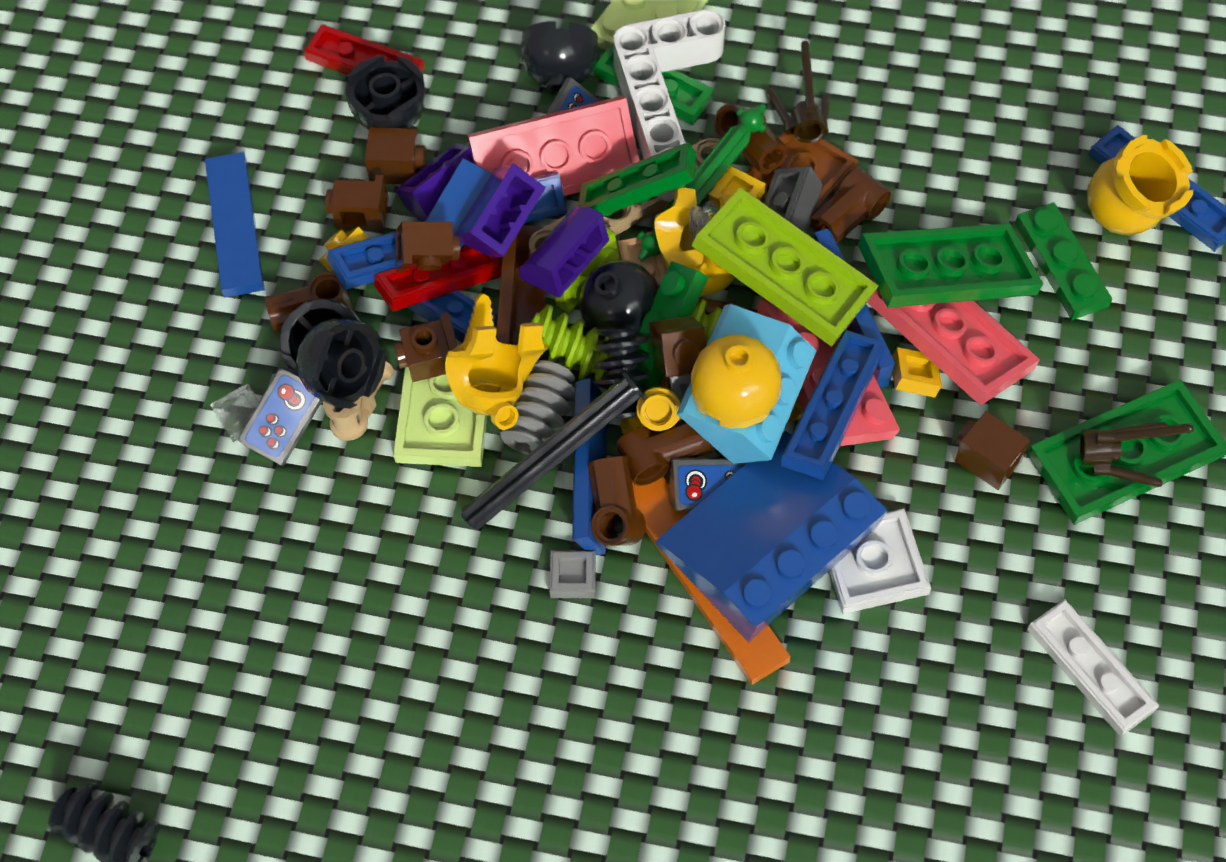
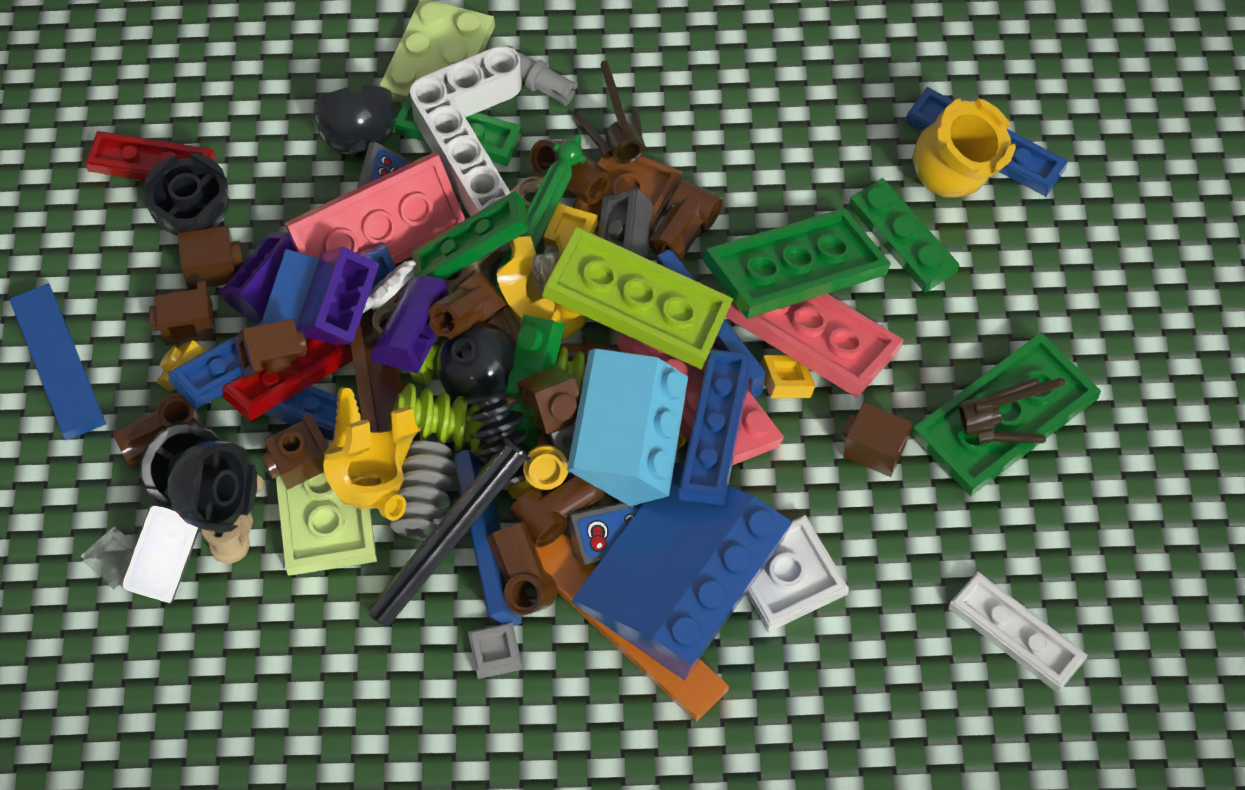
camera: 15 degrees left, 0 degrees up
yellow cylinder [691,335,782,428] -> none
none -> white gear [363,260,417,313]
none -> reddish brown piece [428,271,508,339]
none -> light grey pin [508,46,577,106]

